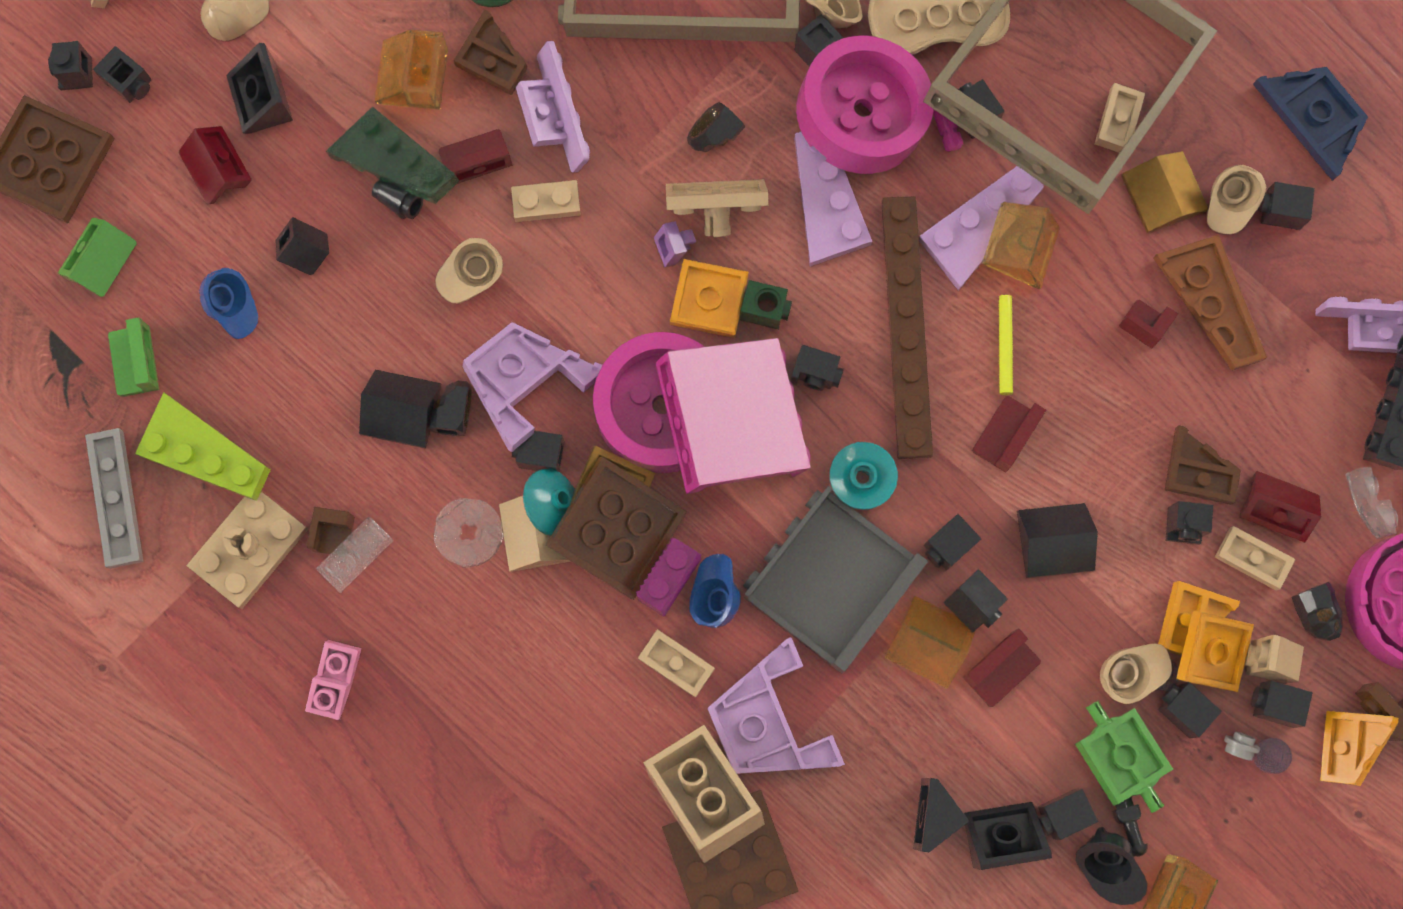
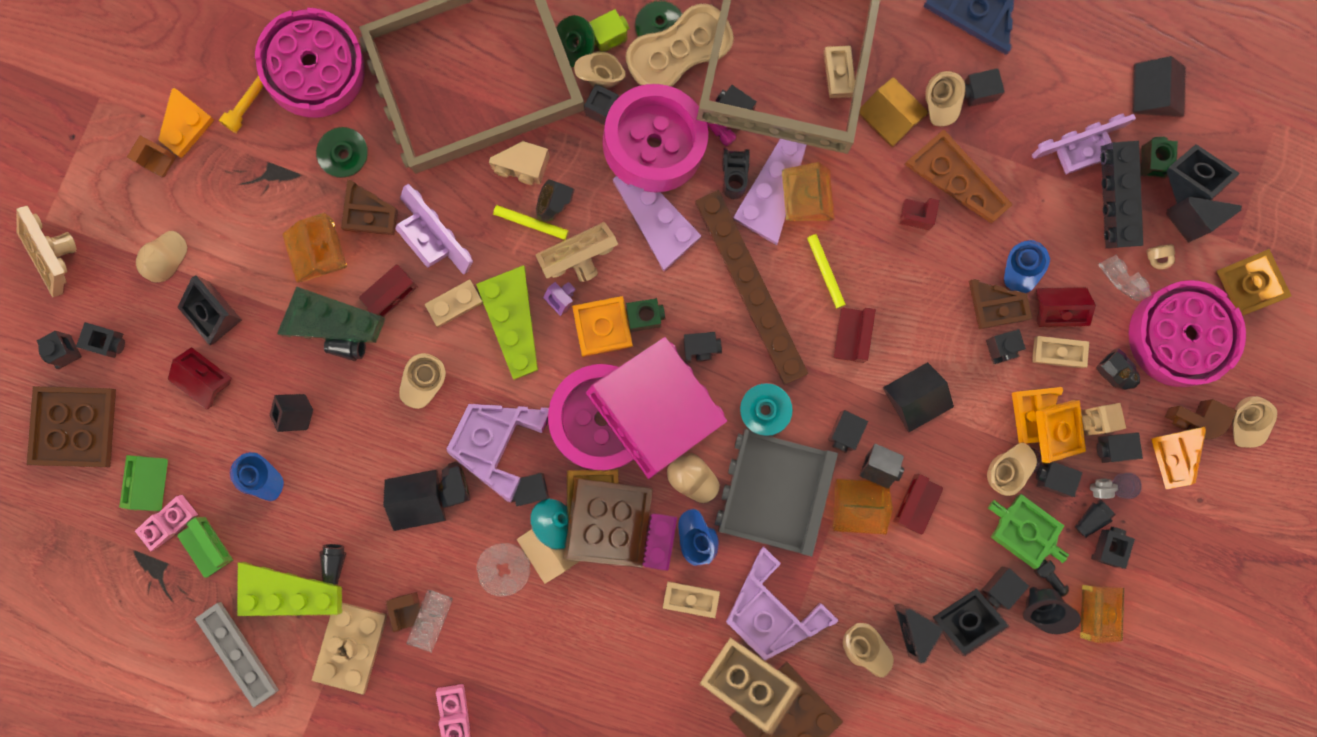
camera: 25 degrees left, 5 degrees up
none -> bright pink slope [135,495,198,551]
none -> black cone [319,544,347,585]
none -> lime wing [476,265,538,380]
none -> tan slope [489,141,550,185]
none -> neon yellow bar [493,205,569,240]
none -> tan piece [667,453,720,503]
none -> black piece [722,148,750,200]
none -> tan piece [843,623,894,677]
none -> blue piece [1004,240,1050,293]
none -> black cone [1074,500,1116,538]
none -> black brick [1091,526,1135,569]

